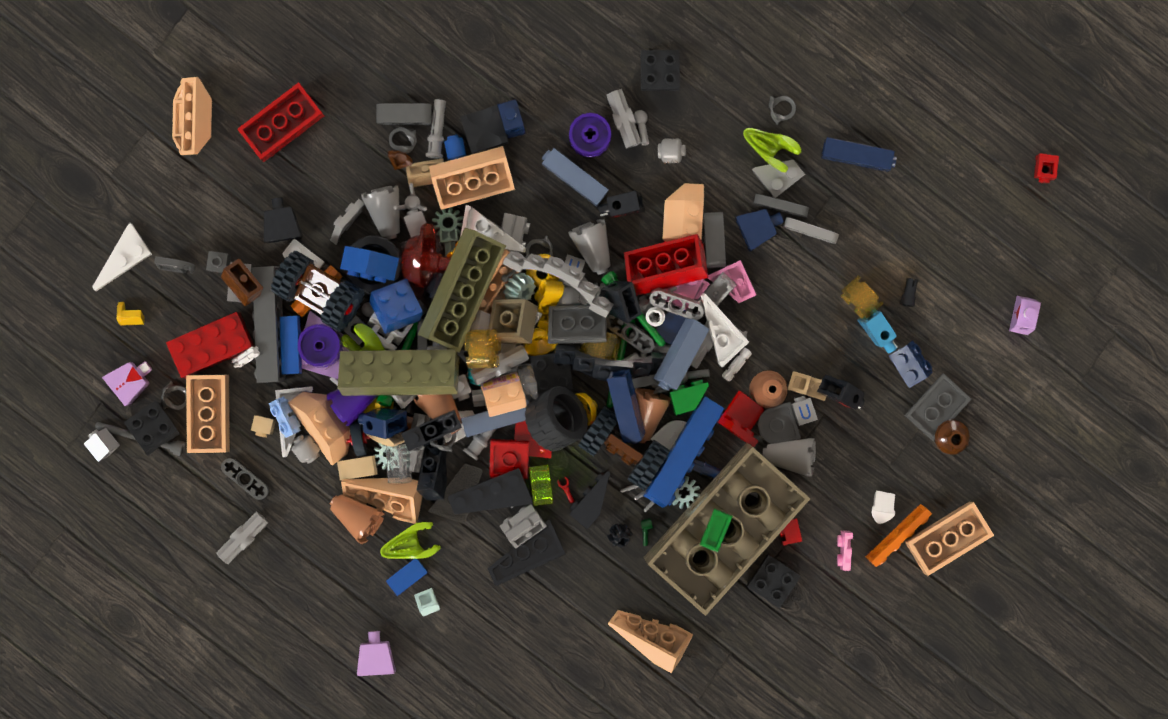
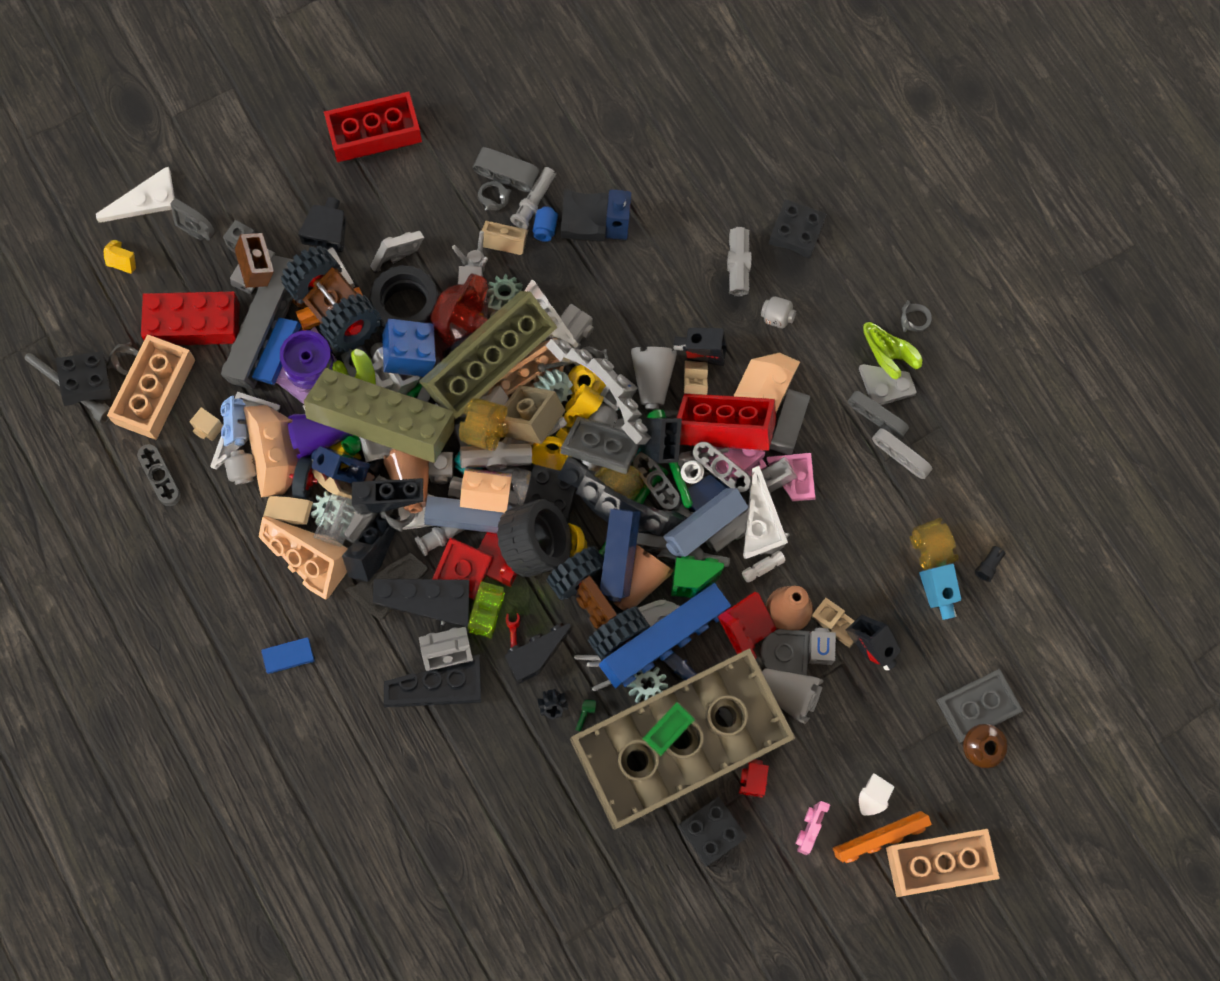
camera: 15 degrees right, 15 degrees down
brick [84,428,120,462] -> none
lavender torso [102,361,152,406] -> none
light nougat wedge [172,77,212,155] -> none
light grey piece [216,511,269,564] -> none
white axle [232,346,260,368] -> none
nougat cone [330,494,384,544] -> none
blue brick [340,246,399,283] -> none
lavender torso [357,631,396,676] -> none
light grey cone [361,185,400,240] -> none
lime animal [380,522,441,559] -> none
reddish brown tile [388,150,413,170] -> none
light aqua slope [414,588,440,616] -> none
light nougat brick [429,146,515,210] -> none
sand blue brick [542,148,609,207] -> none
dark purple wheel [569,113,611,158] -> none
light nougat wedge [608,610,693,673] -> none
light grey bar [633,110,649,146] -> none
dark blue torso [735,209,784,252] -> none
dark blue brick [821,137,897,172] -> none
bracket [889,341,933,388] -> none
lavender torso [1009,296,1041,335] -> none
red brick [1034,153,1059,183] -> none
none -> tan slope [684,361,708,395]

